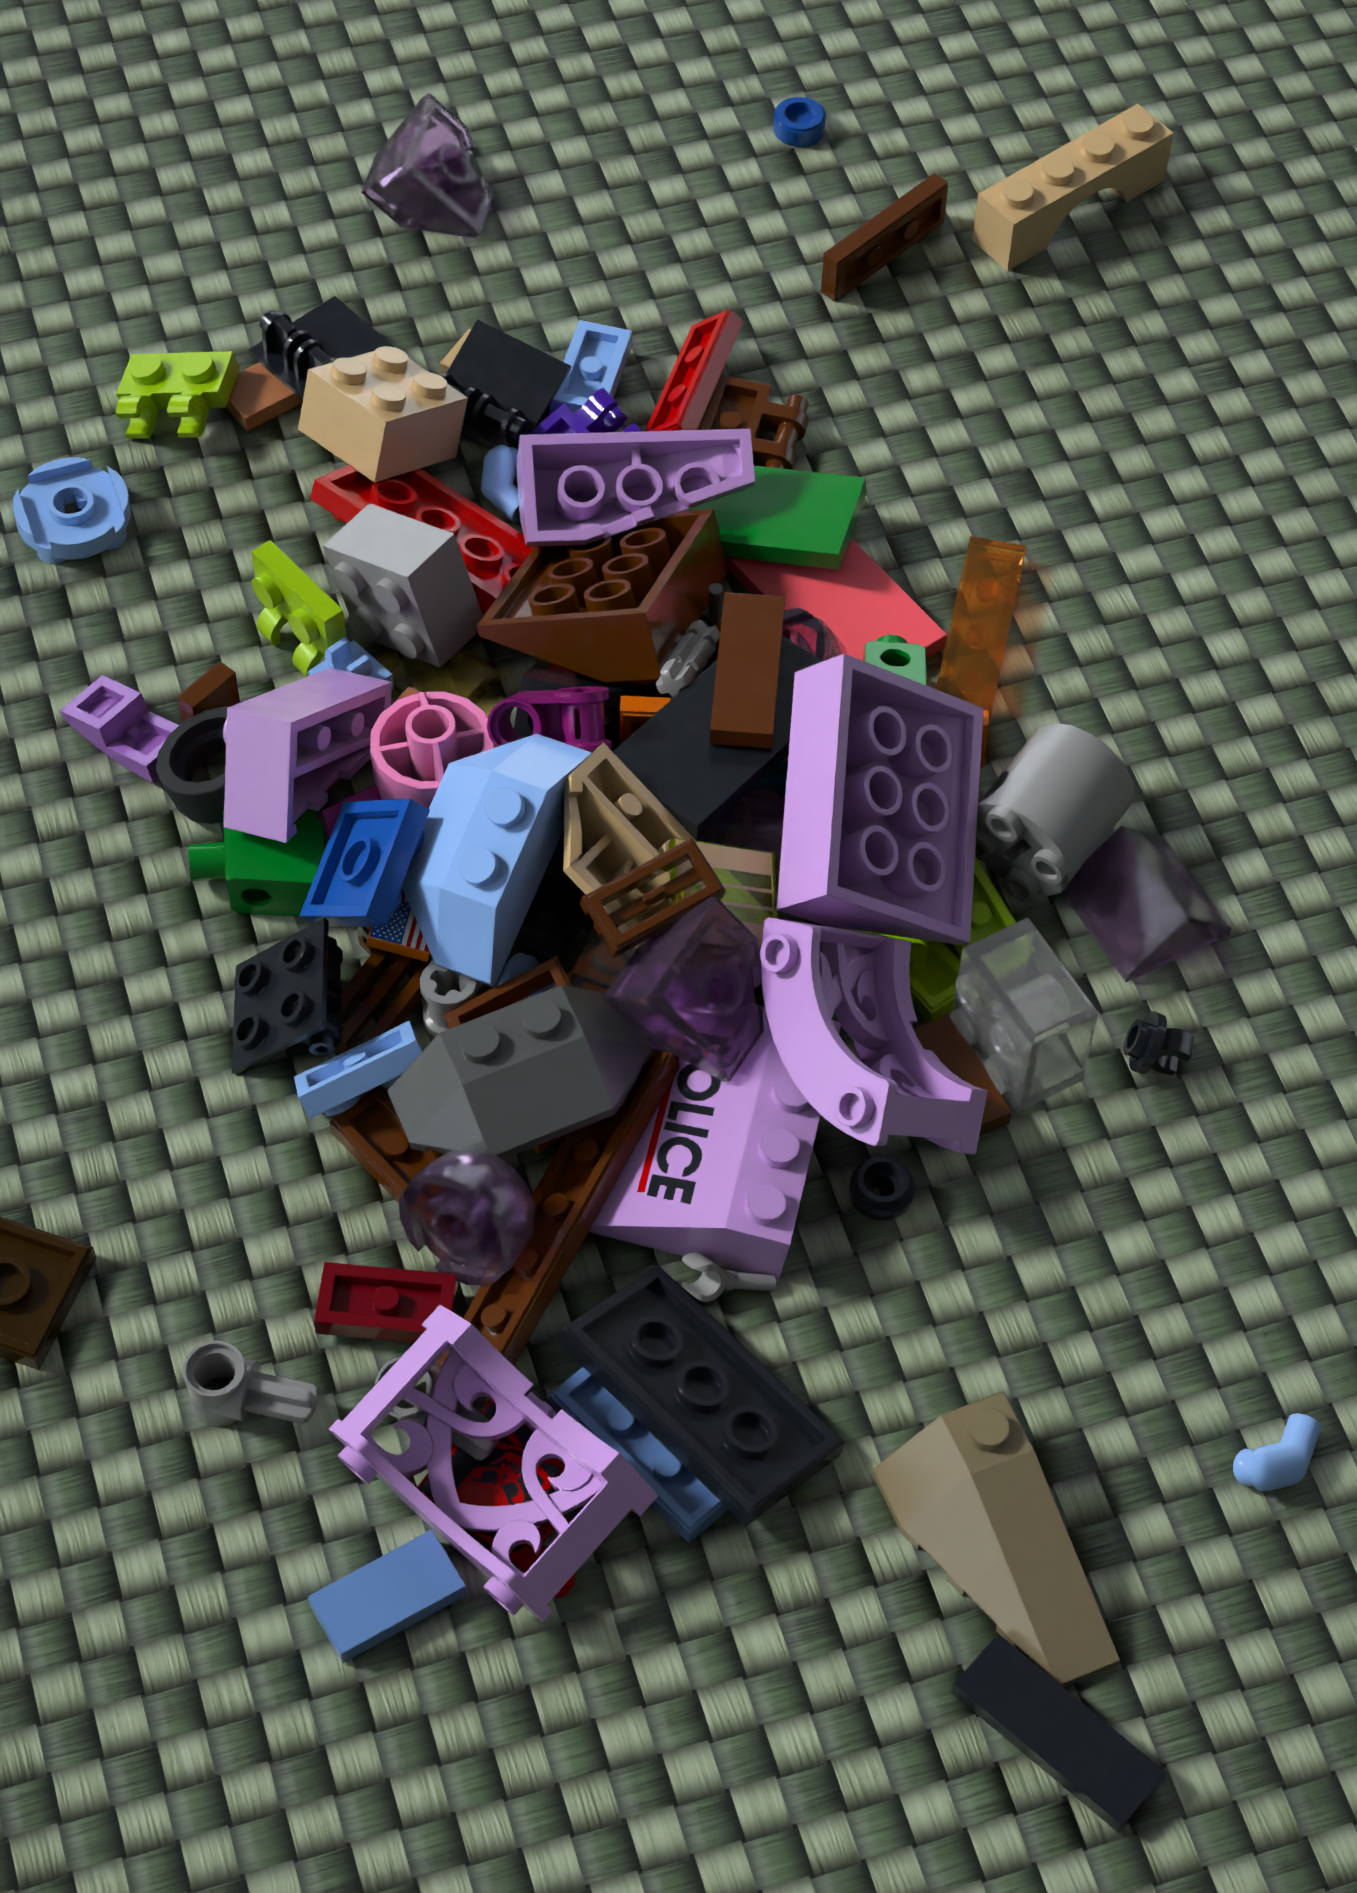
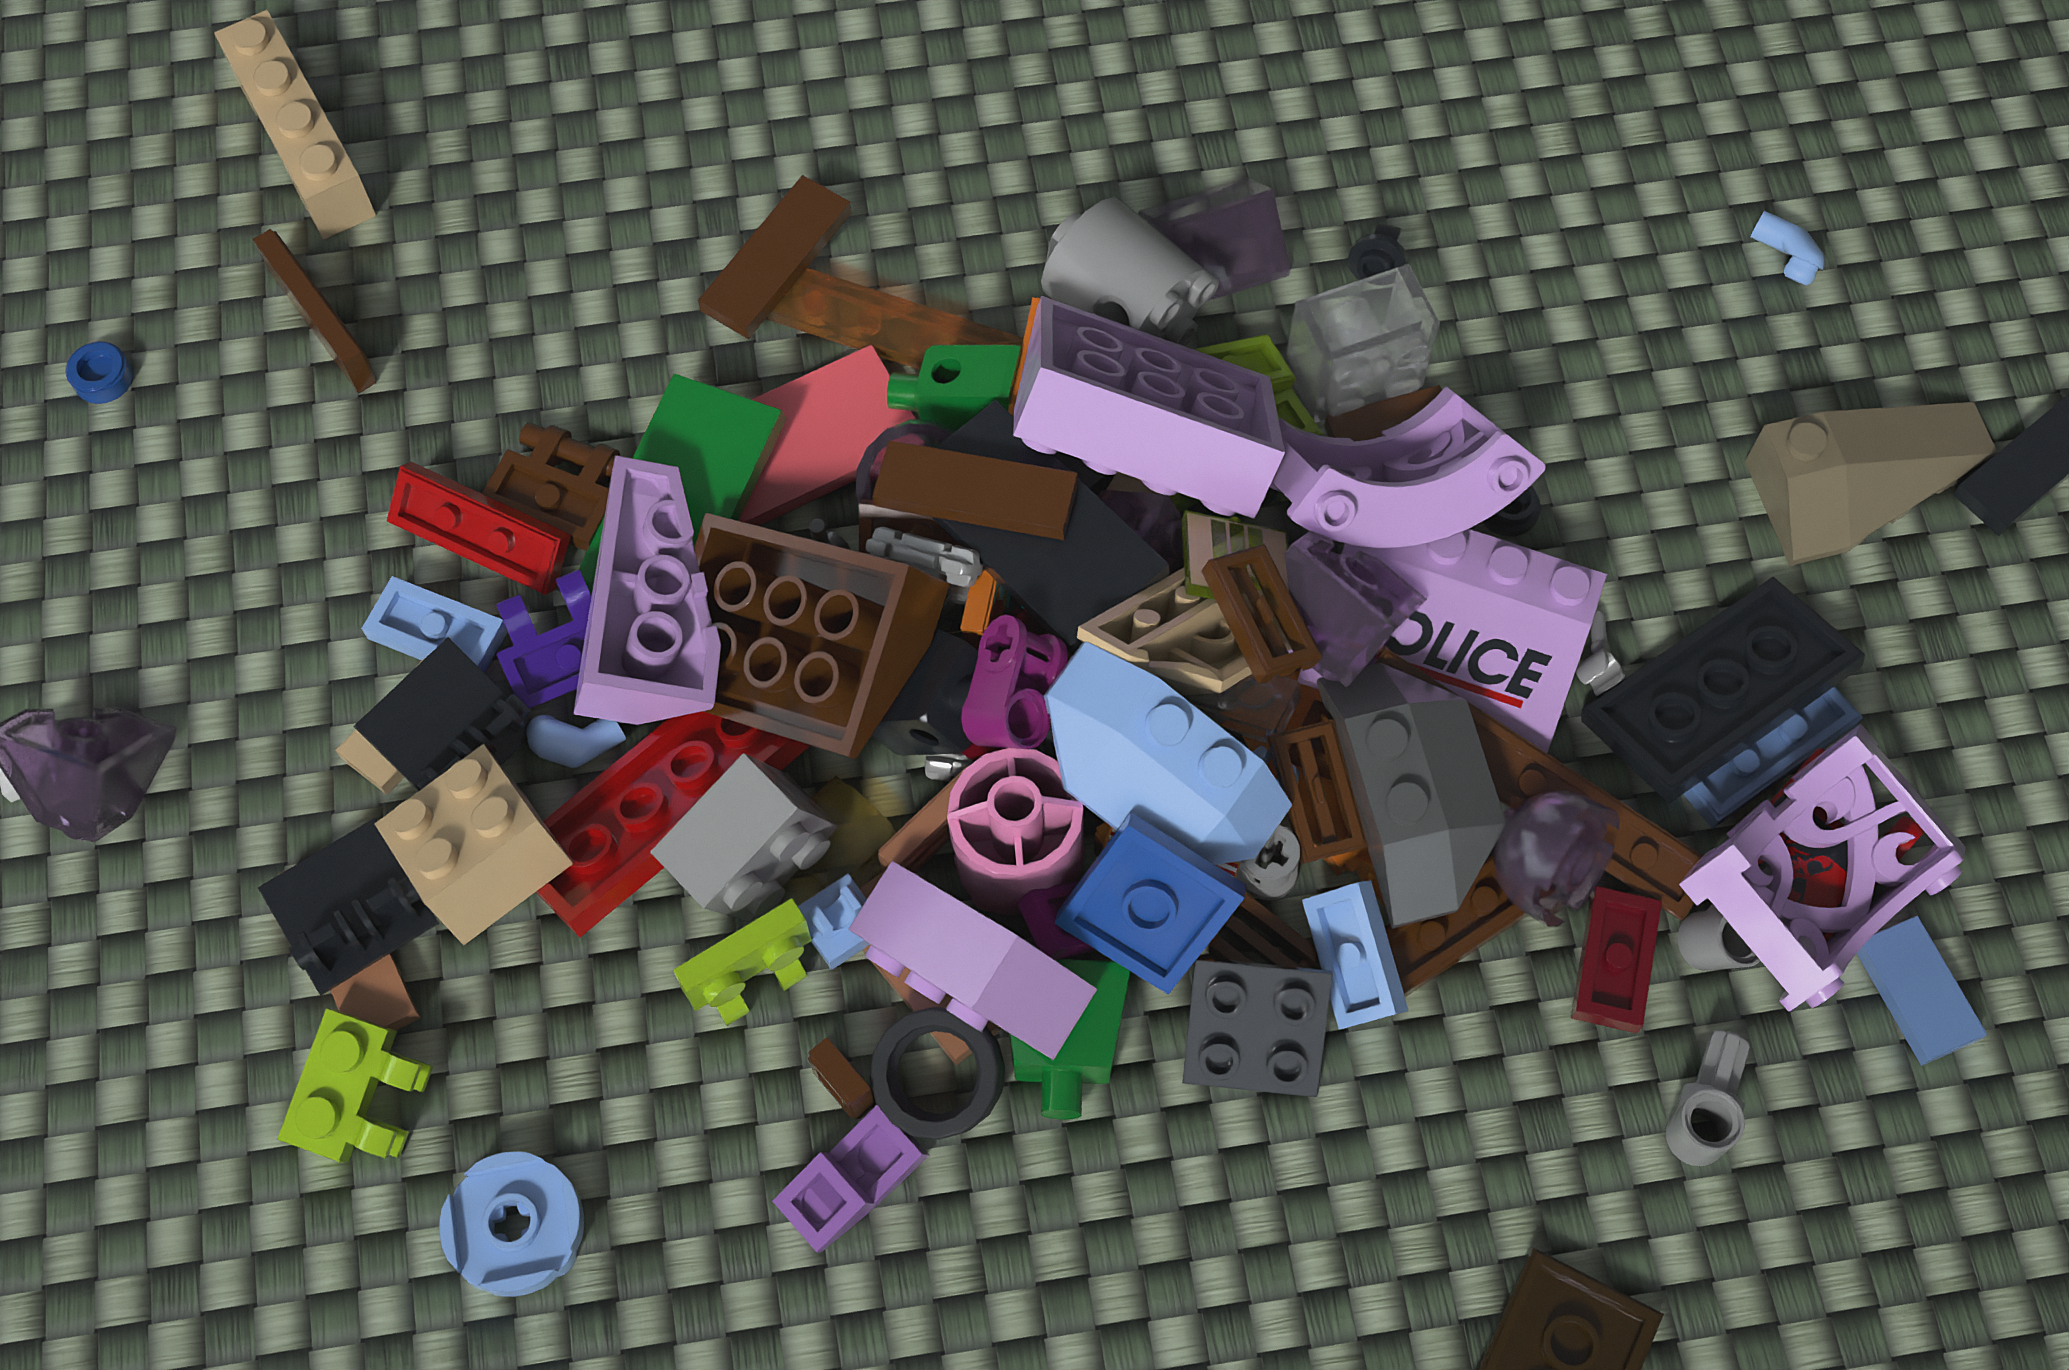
camera: 80 degrees left, 10 degrees up
none -> reddish brown tile [698,175,852,339]

